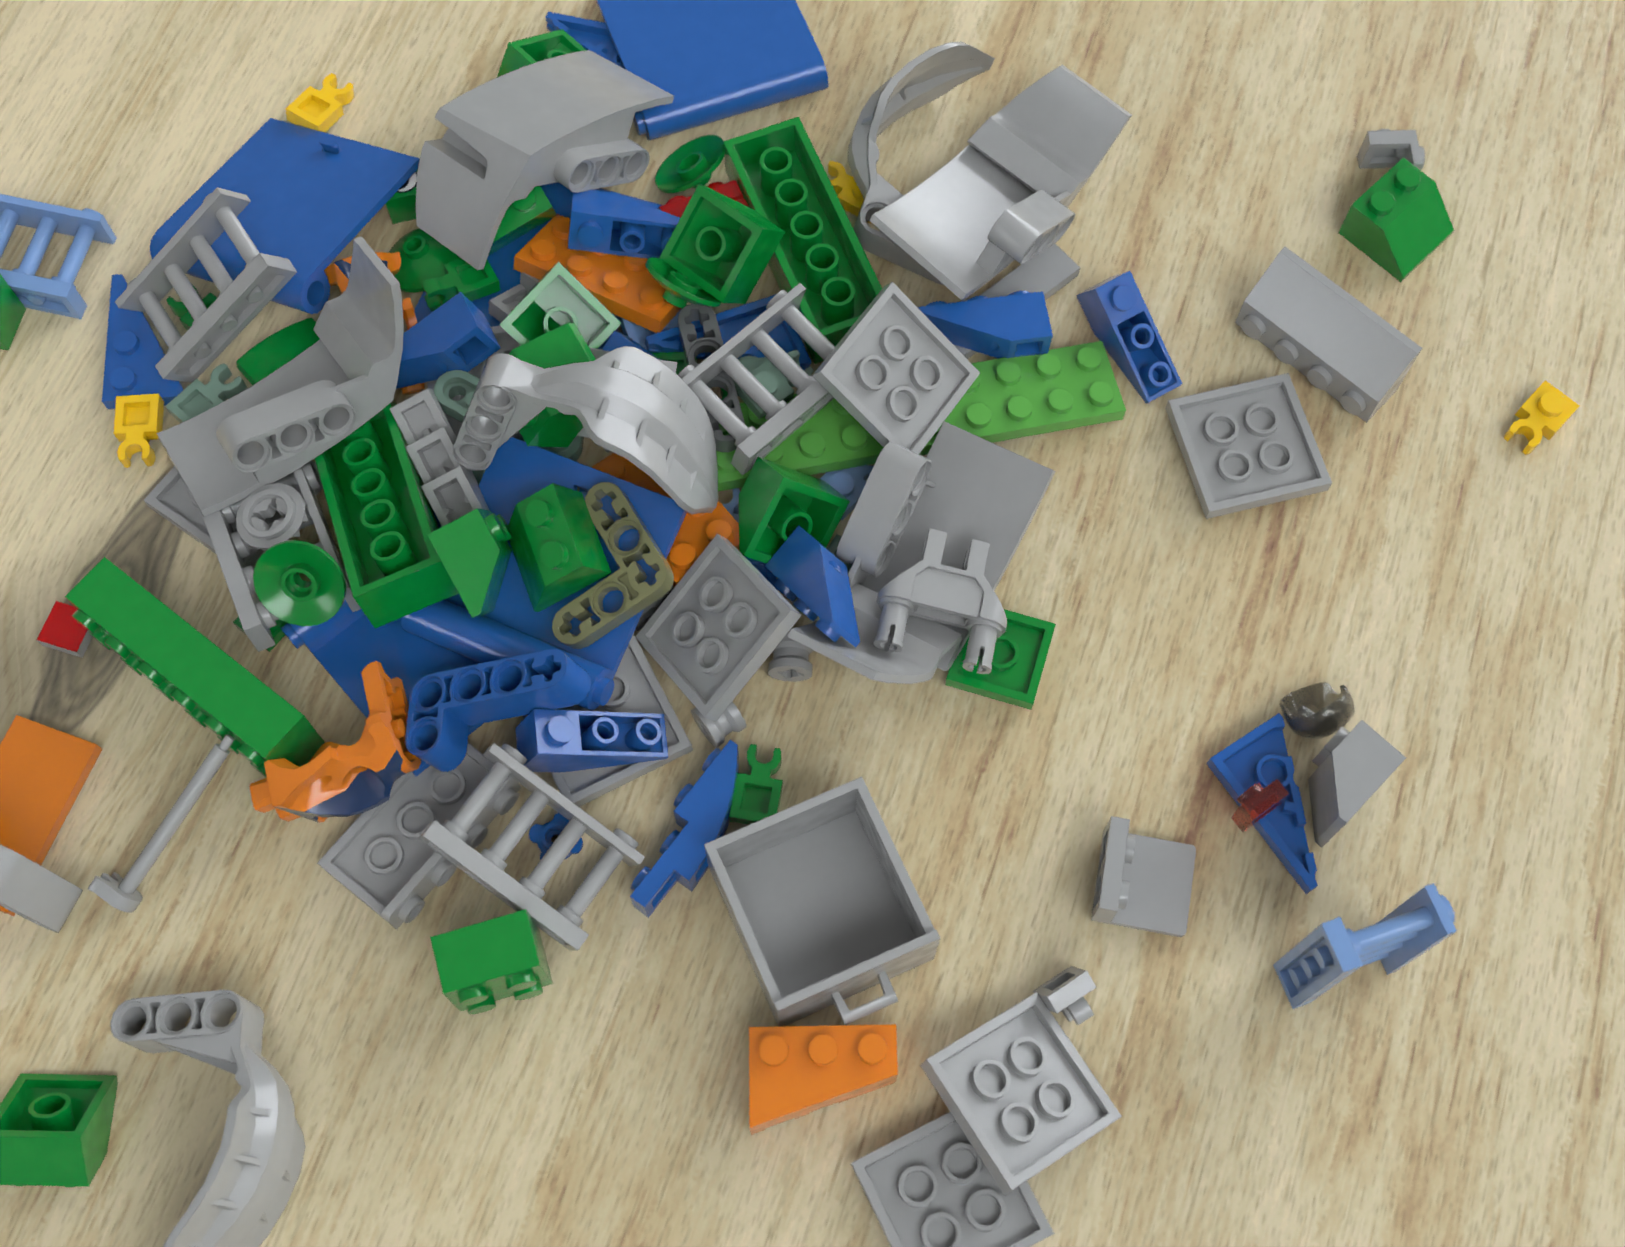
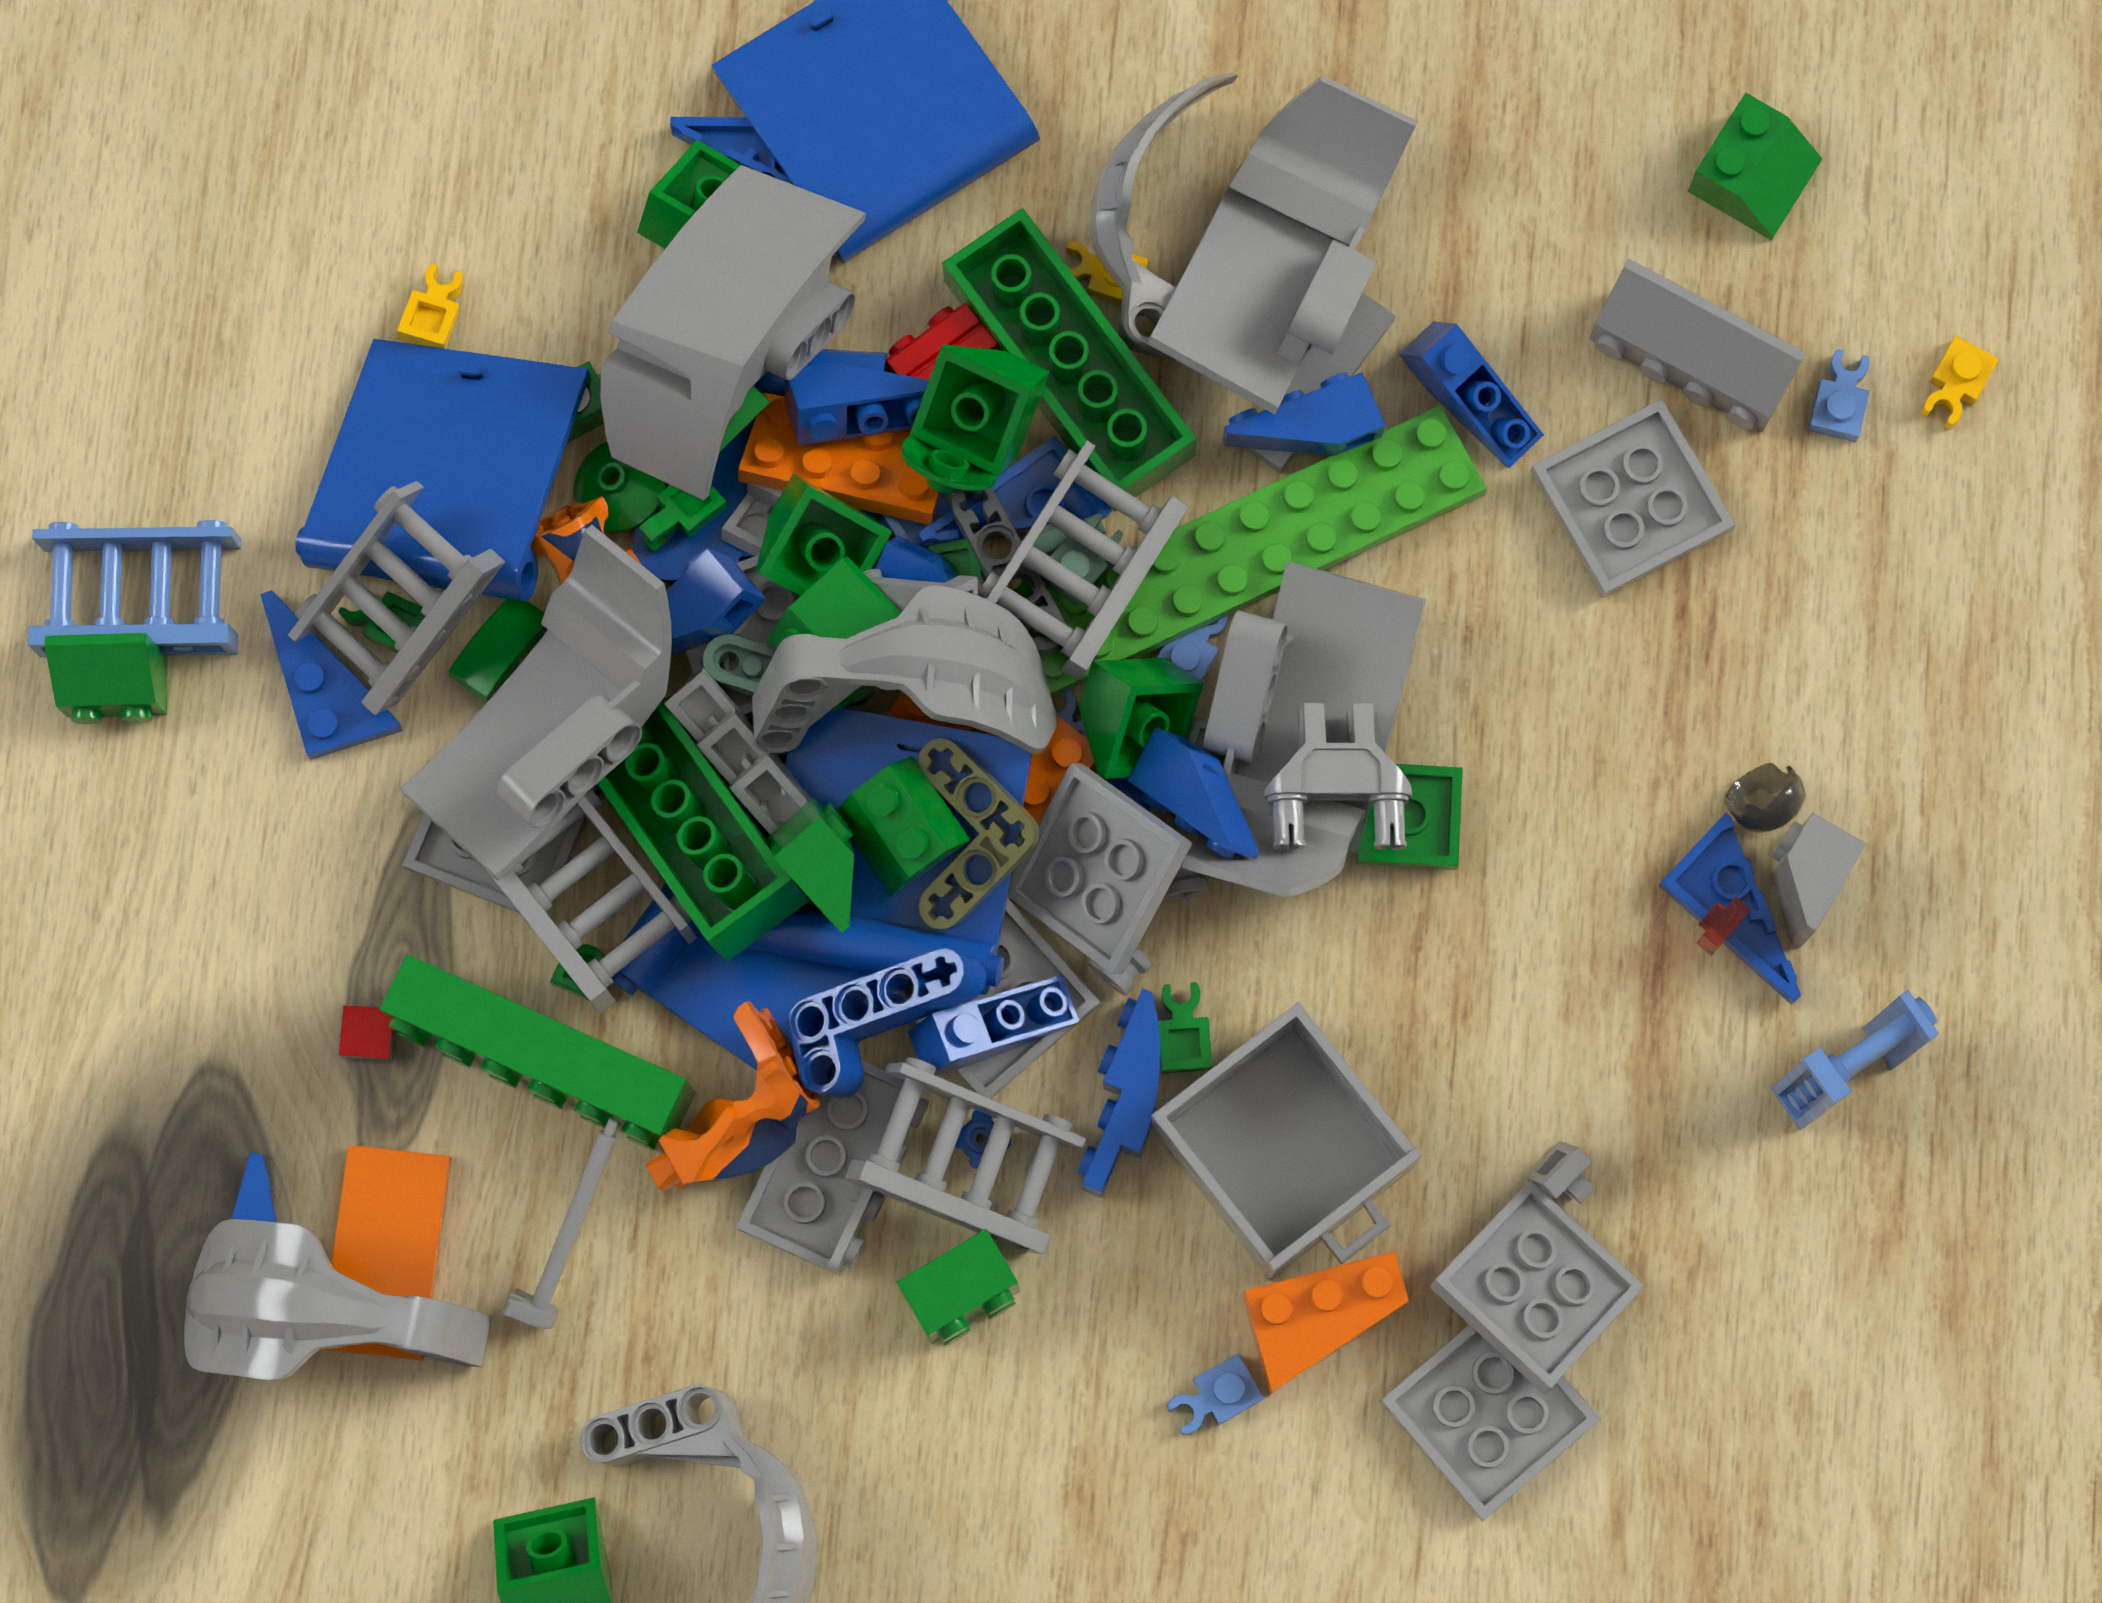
camera: 10 degrees left, 10 degrees up
yellow plate [113,394,164,468] -> none
sand green plate [165,363,247,423] -> none
light grey gear [236,483,308,551] -> none
green dish [253,540,346,626] -> none
green dish [655,135,726,194] -> none
light grey plate [812,282,980,454] -> none
light grey bracket [1091,816,1196,937] -> none
light grey bracket [1357,129,1425,170] -> none
none -> medium blue plate [1166,1354,1264,1435]
none -> medium blue plate [1808,349,1870,442]

